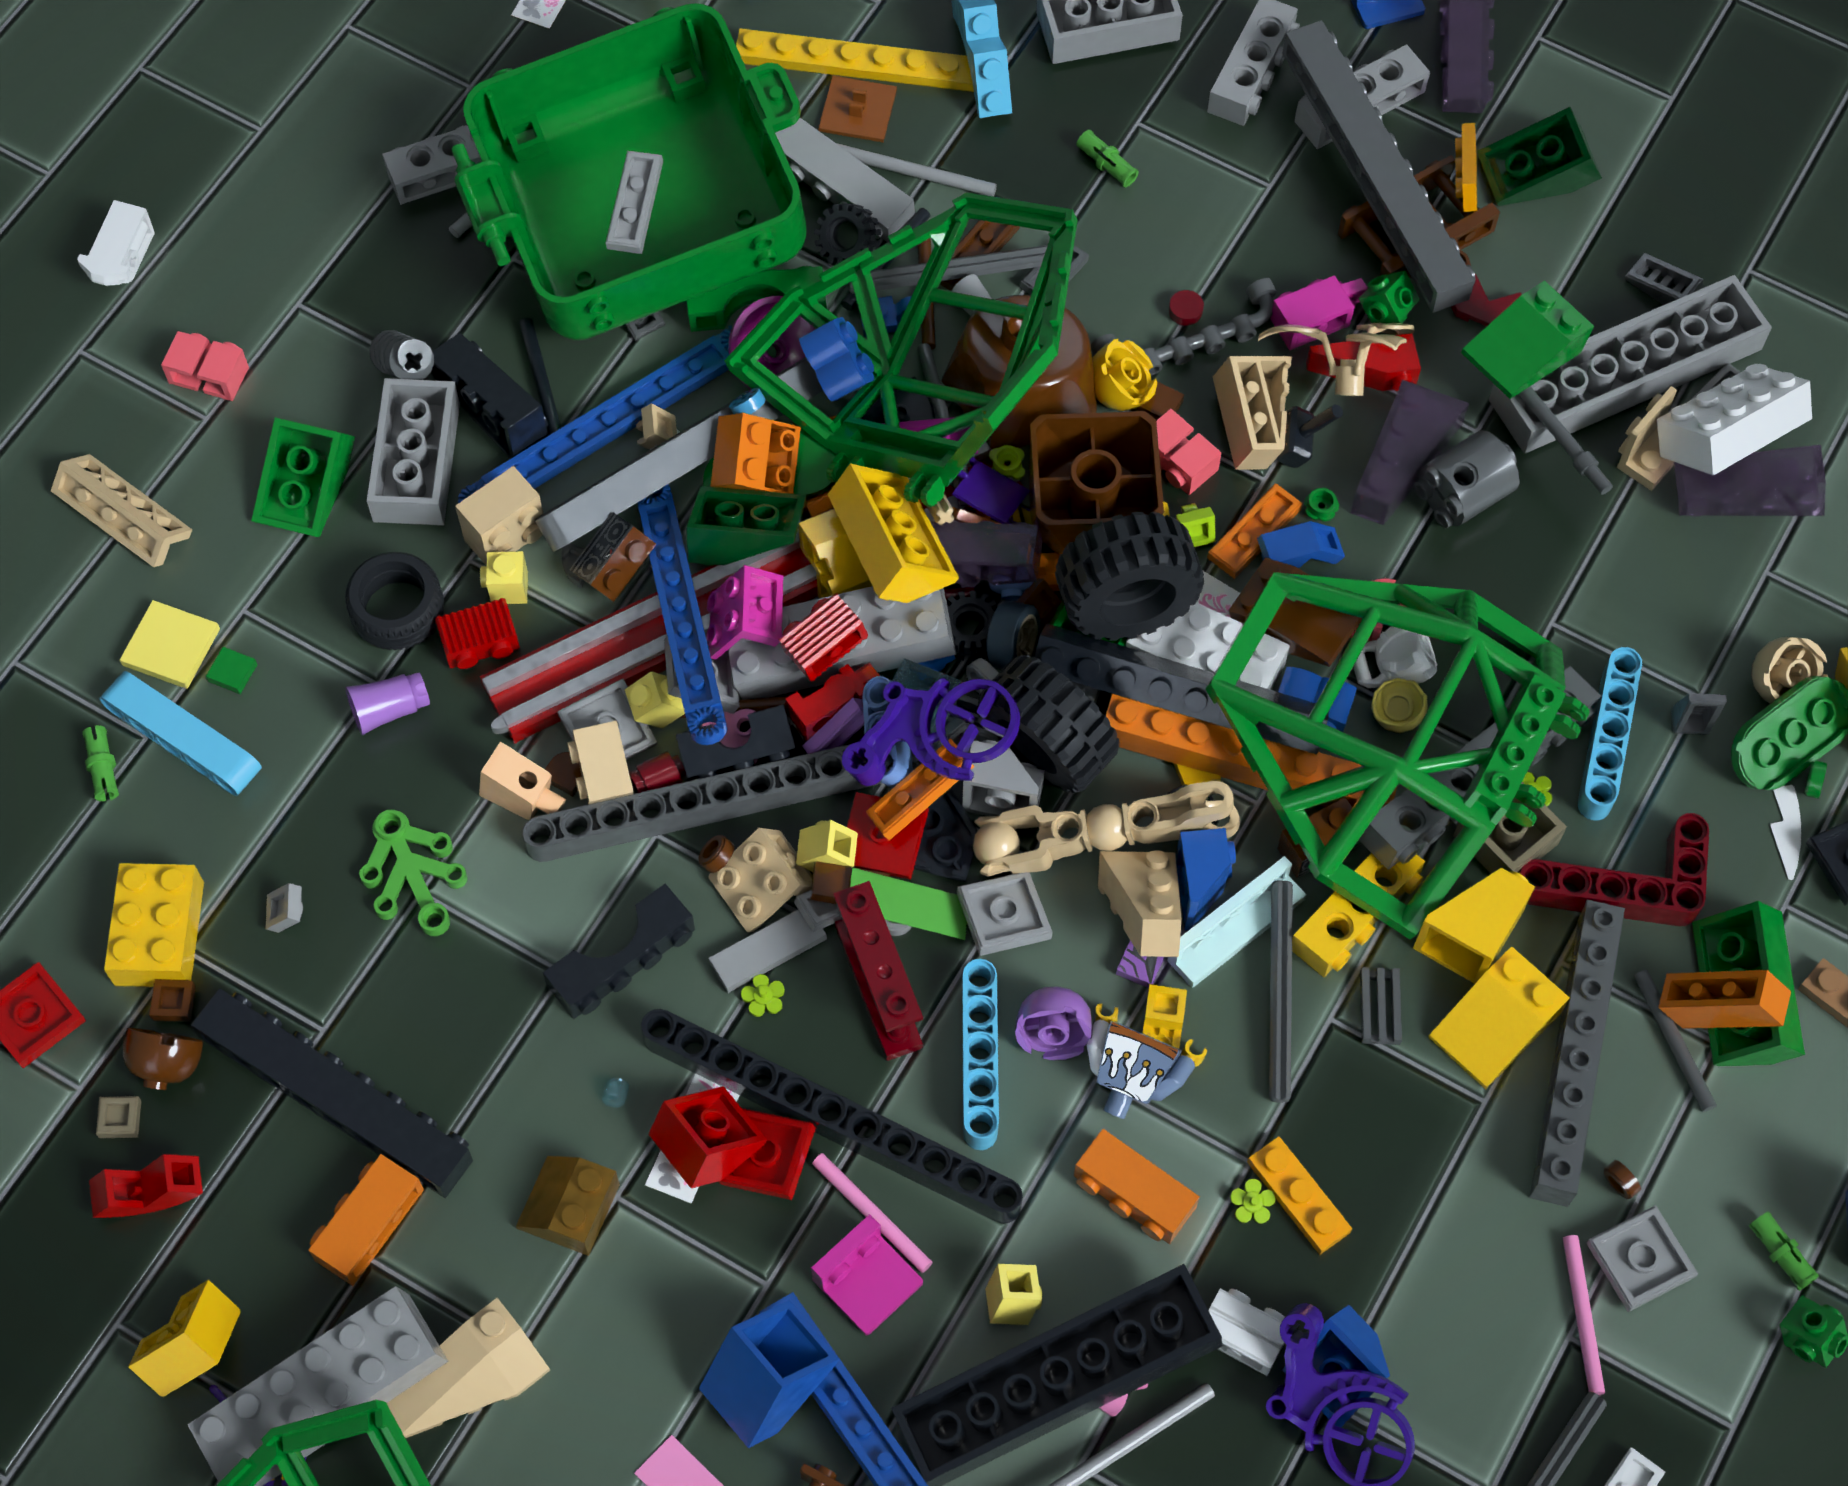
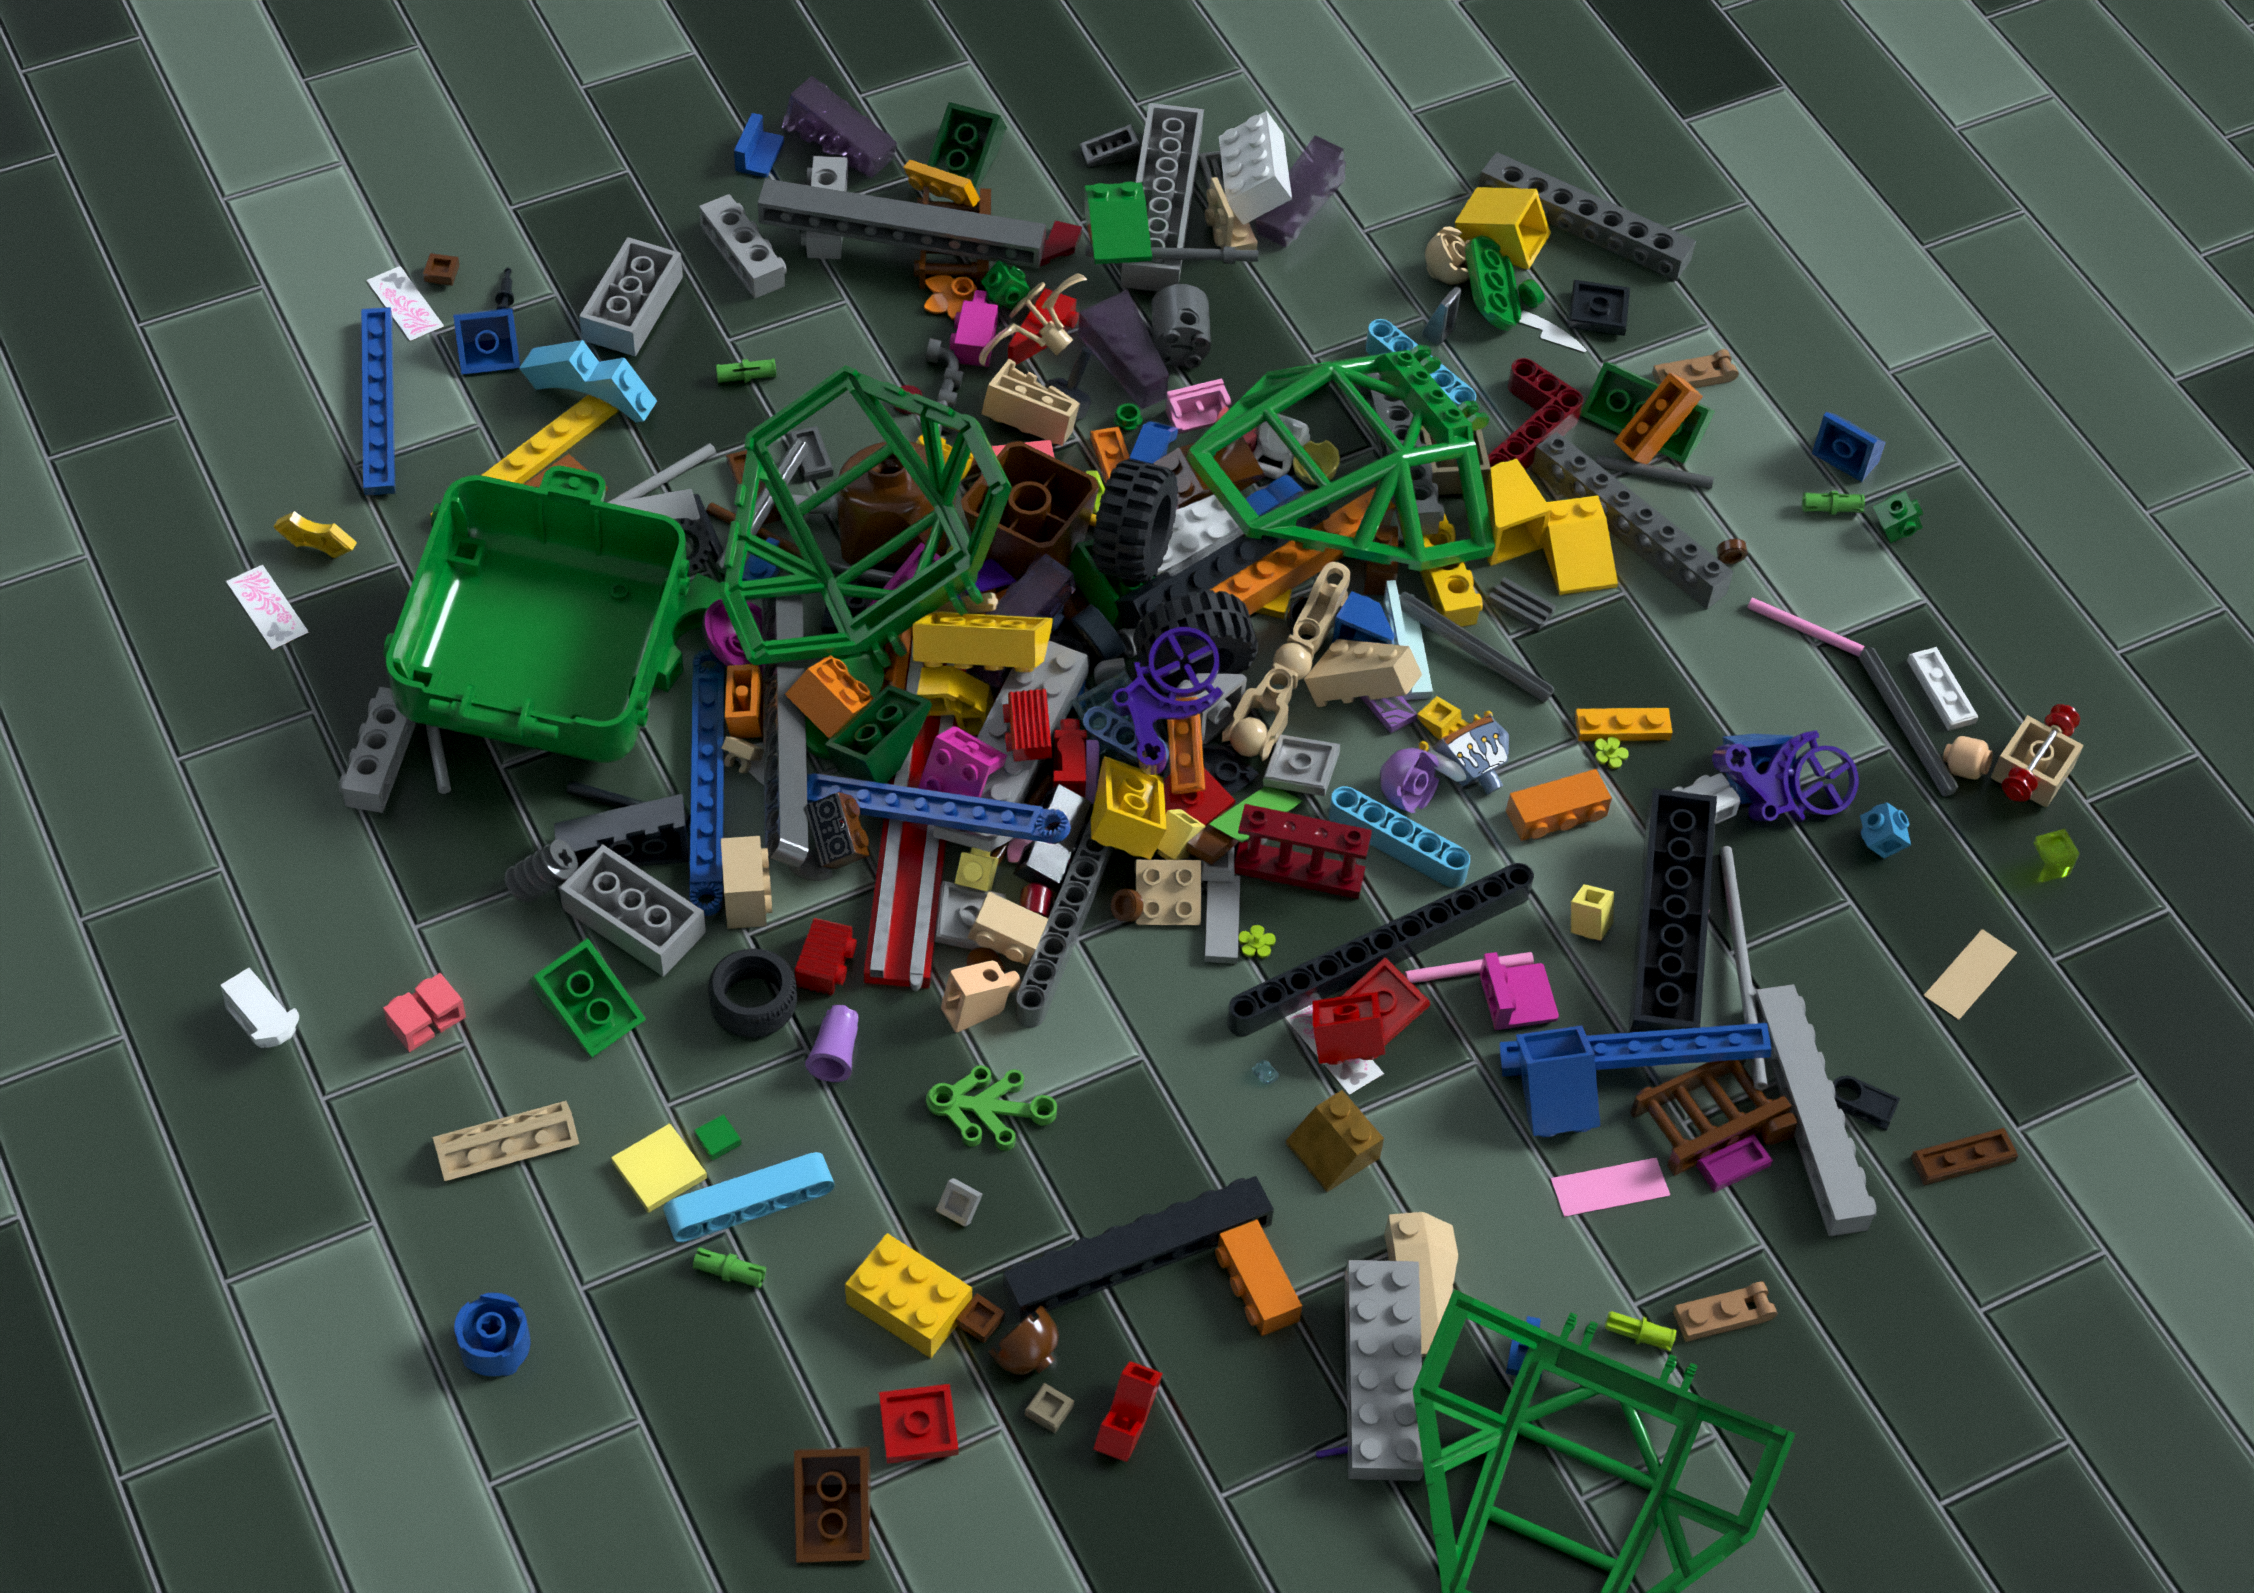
camera: 60 degrees left, 10 degrees down
yellow panel [128,1280,241,1397] -> none
light yellow brick [480,551,528,604] -> none
black arch [543,883,695,1019] -> none
light grey tile [605,151,663,254] -> none
dark azure tile [729,388,766,414] -> none
blue brick [799,317,875,402] -> none
light grey plate [1586,1205,1698,1312] -> none
none -> orange brick [725,664,763,738]
none -> orange plate [924,275,977,320]
none -> yellow slope [1091,756,1167,860]
none -> bright pink hinge [1165,378,1232,434]

